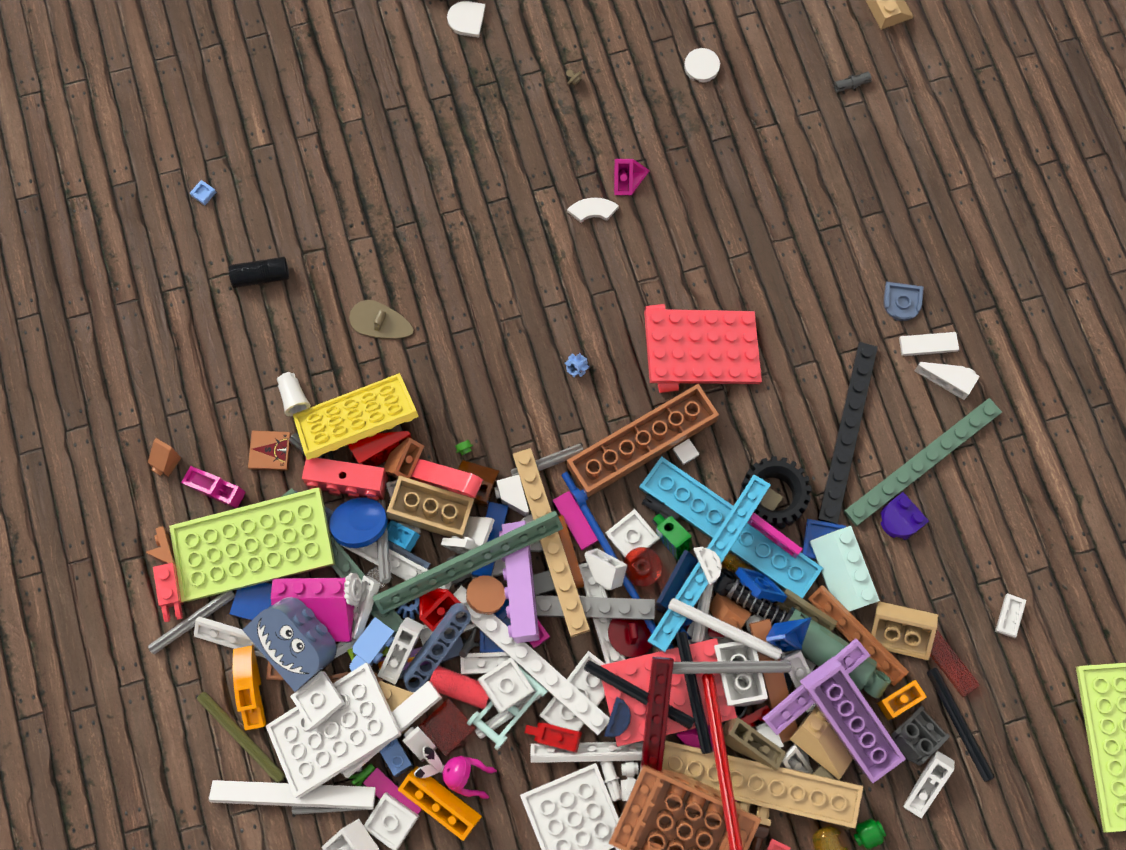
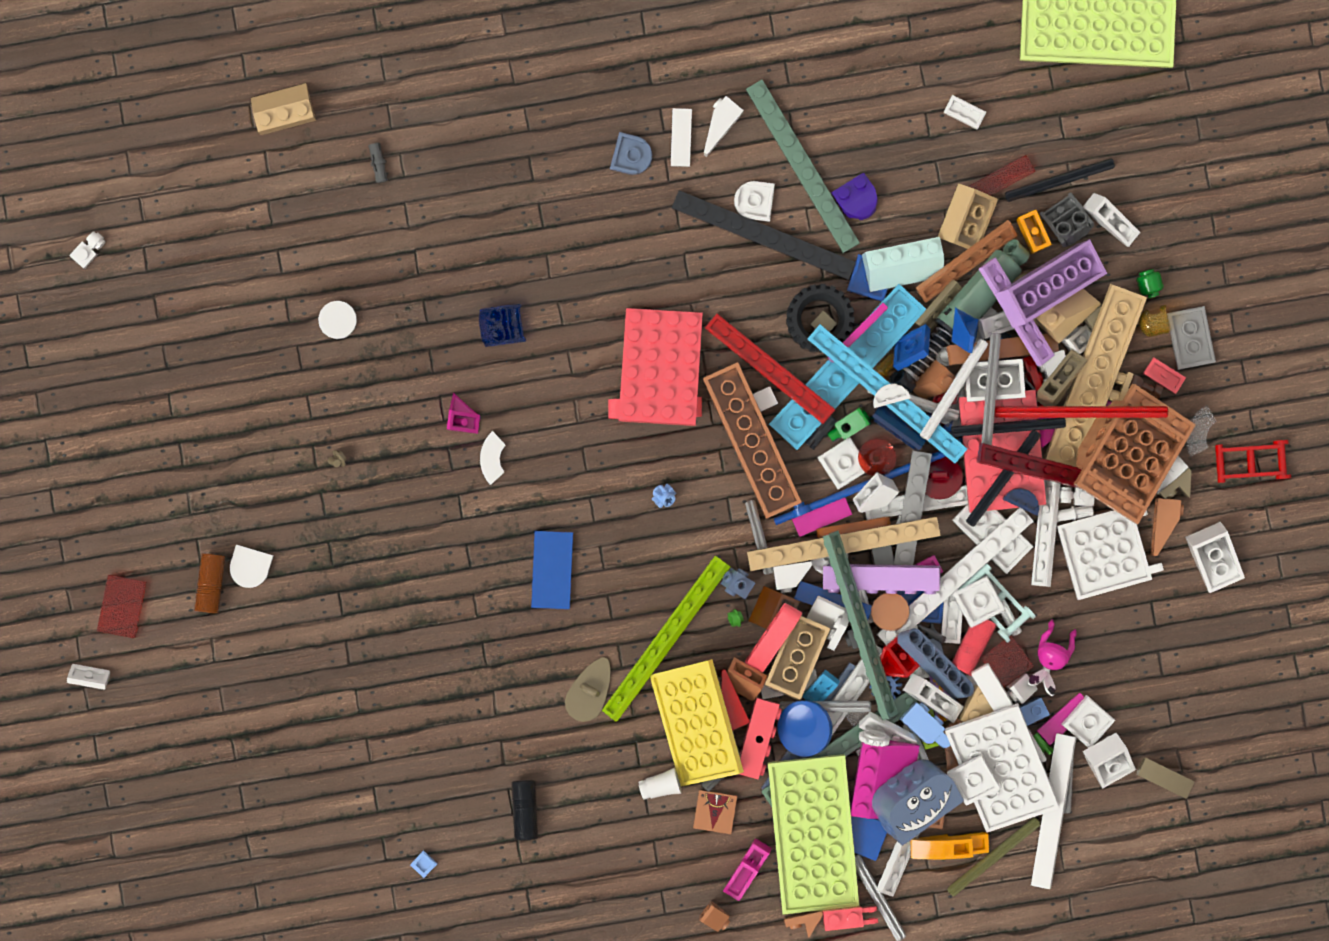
camera: 85 degrees left, 15 degrees up
light orange brick [398,766,482,841] -> none
red hinge [524,722,582,753] -> none
none -> clear blue slope [479,304,526,347]
none -> blue tile [531,531,573,609]
none -> lime plate [602,556,730,722]
none -> red tile [705,314,836,425]
none -> sand blue brick [720,568,755,599]
none -> white tile [734,181,775,222]

